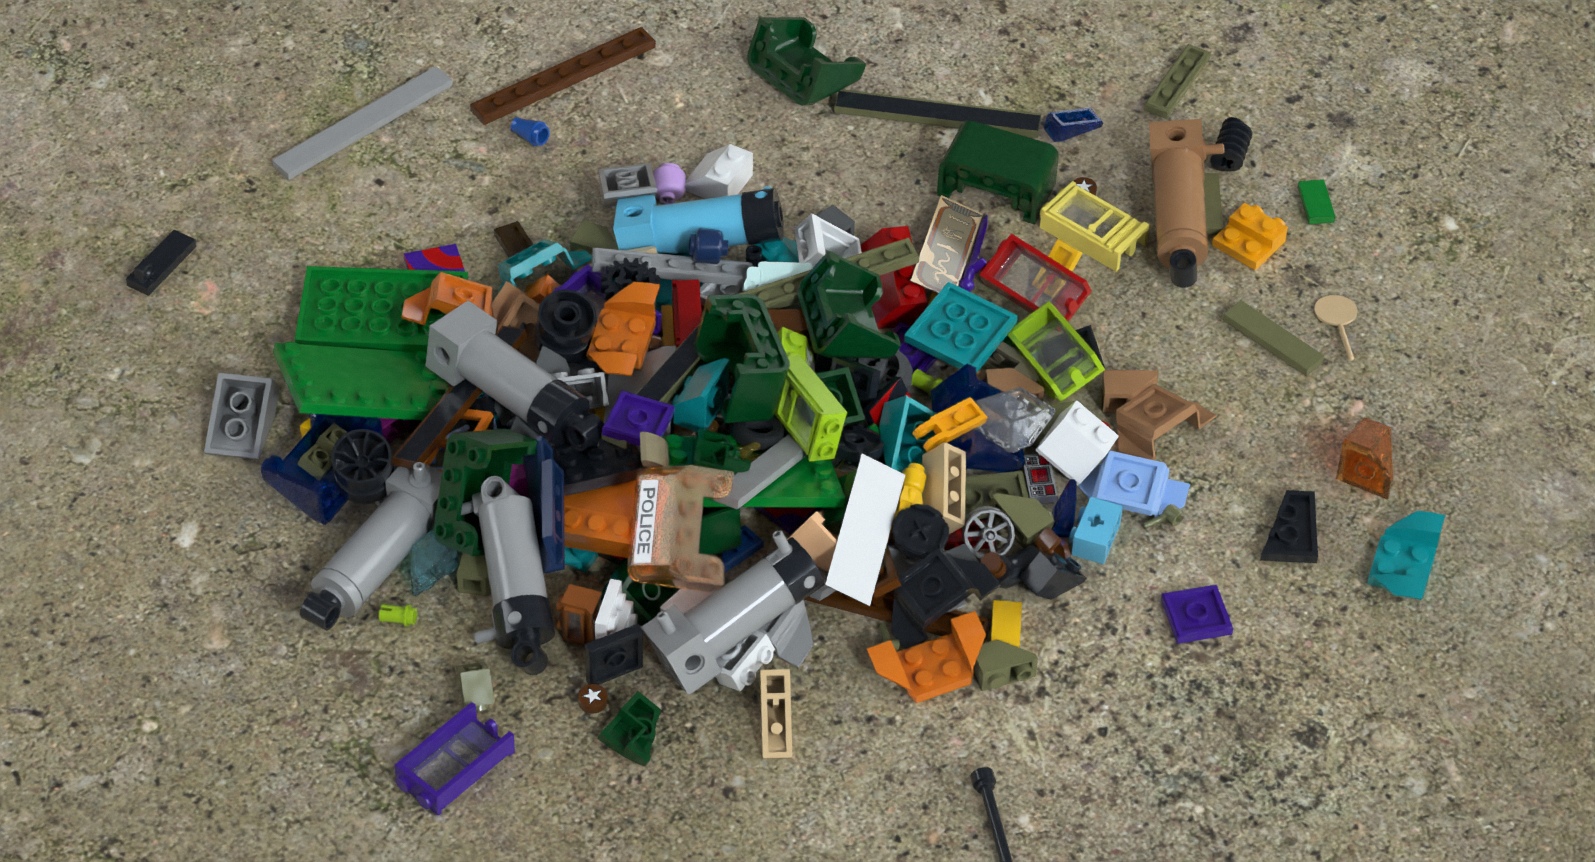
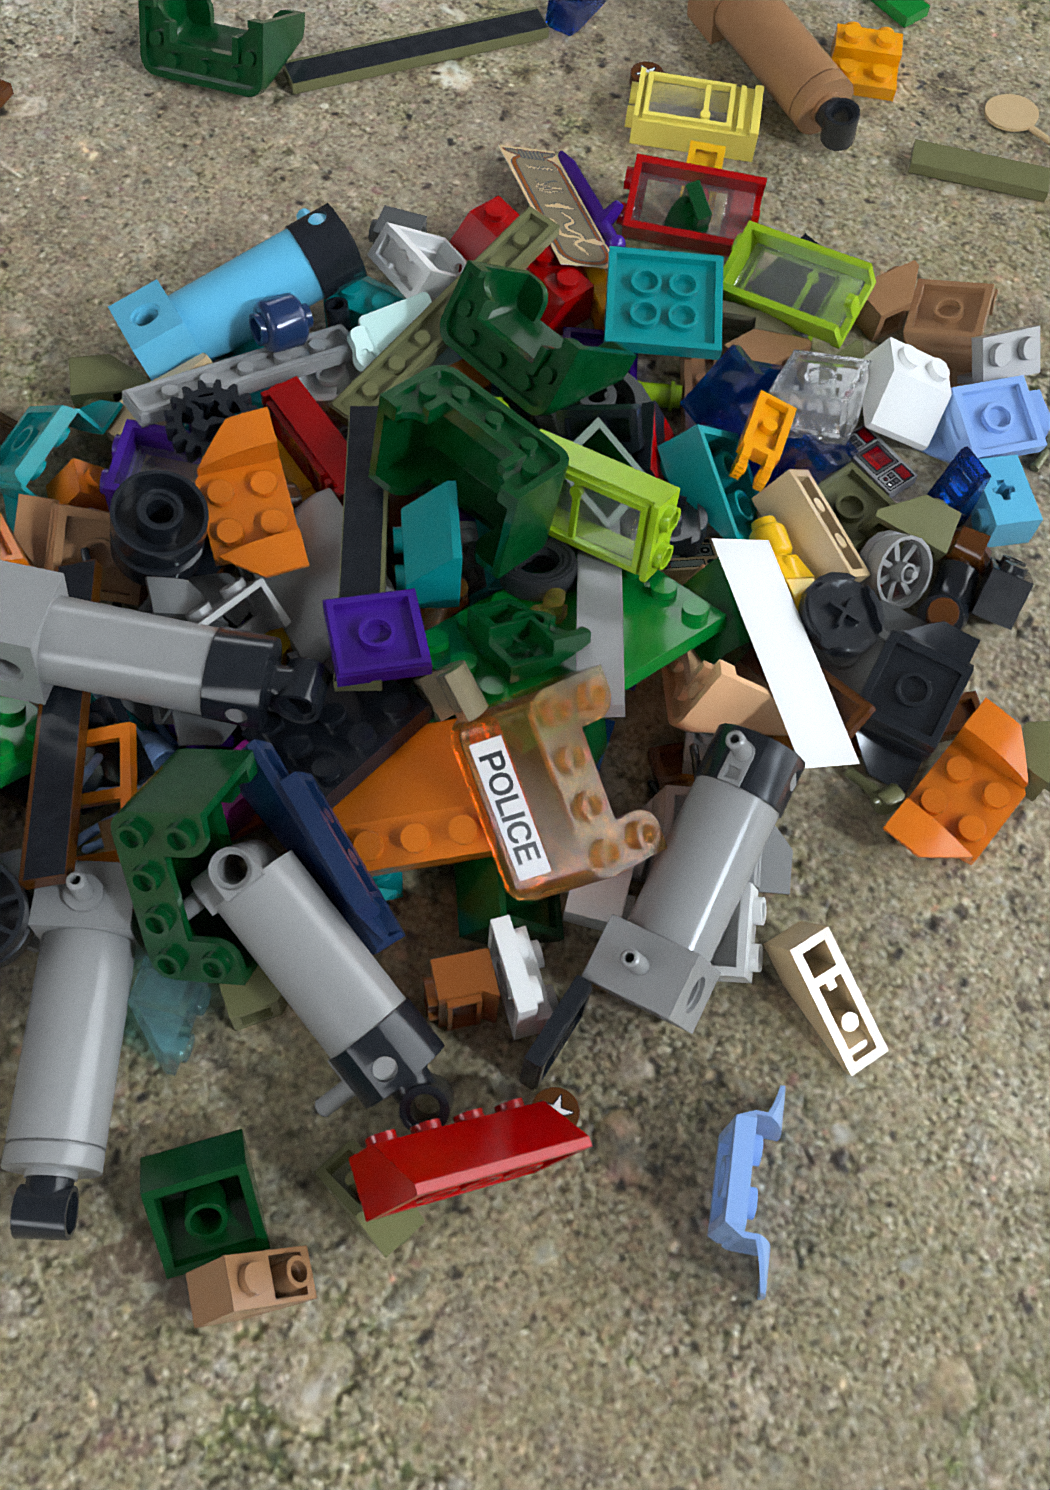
camera: 35 degrees left, 15 degrees up
lime pin [379,603,417,627] -> none
dark purple door [395,702,515,816] -> none
dark green slope [597,691,661,766] -> none
light grey slope [598,163,657,209] -> none
lavender head [653,163,686,204] -> none
white slope [685,144,753,199] -> none
dark green windscreen [937,121,1059,225] -> none
yellow slope [991,600,1022,648] -> none
none -> dark green slope [140,1129,270,1279]
none -> medium nougat slope [186,1245,317,1328]
none -> red slope [348,1098,592,1222]
none -> dark green tile [663,180,713,234]
none -> light blue piece [707,1085,786,1300]
none -> bracket [957,325,1041,384]

